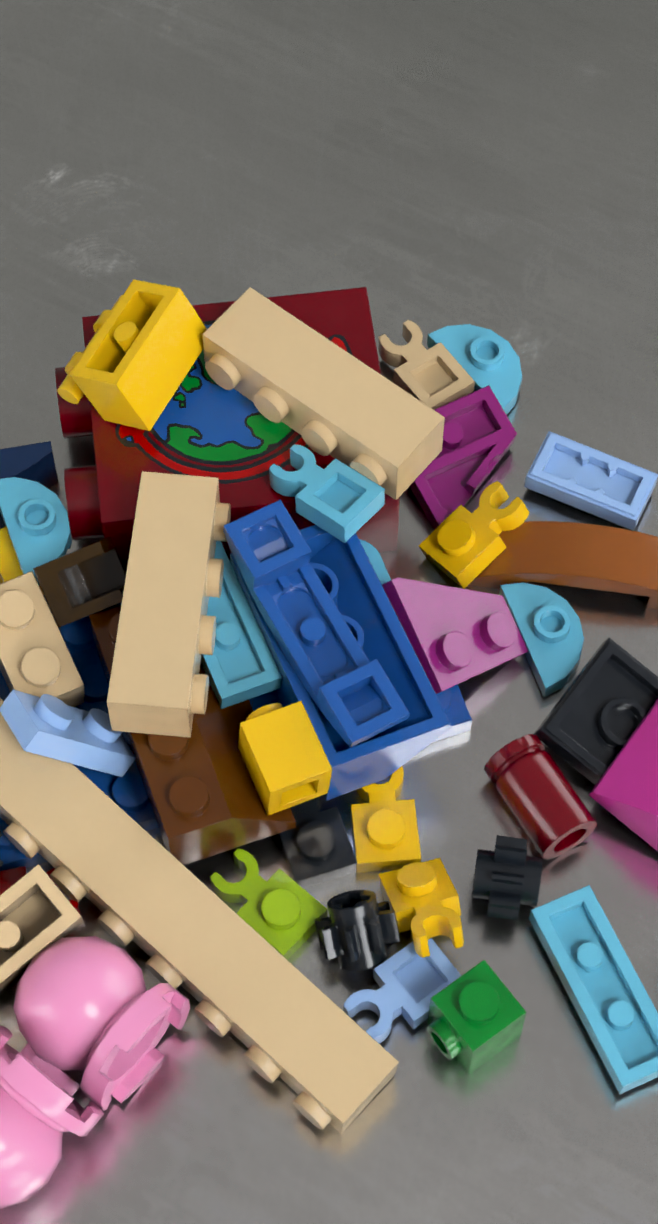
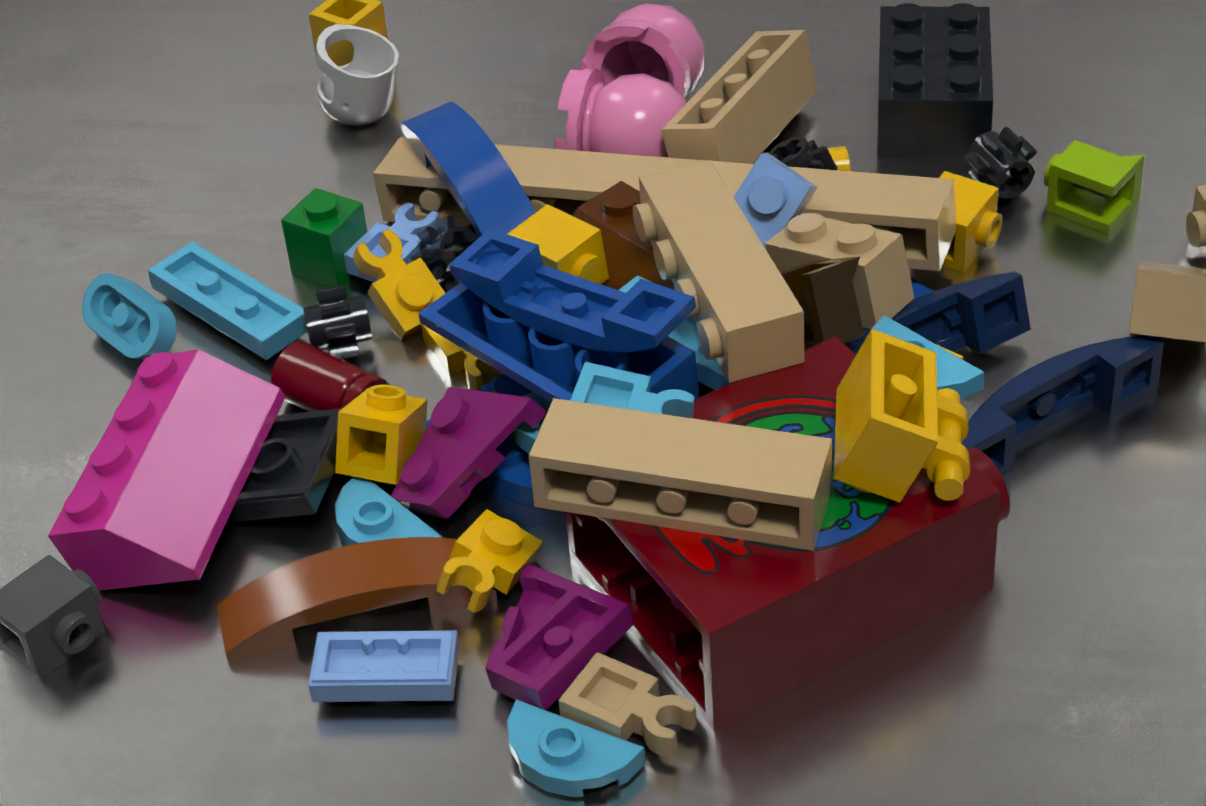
camera: 160 degrees right, 20 degrees down
none -> yellow brick [335,385,428,485]
none -> blue slope [401,101,536,238]

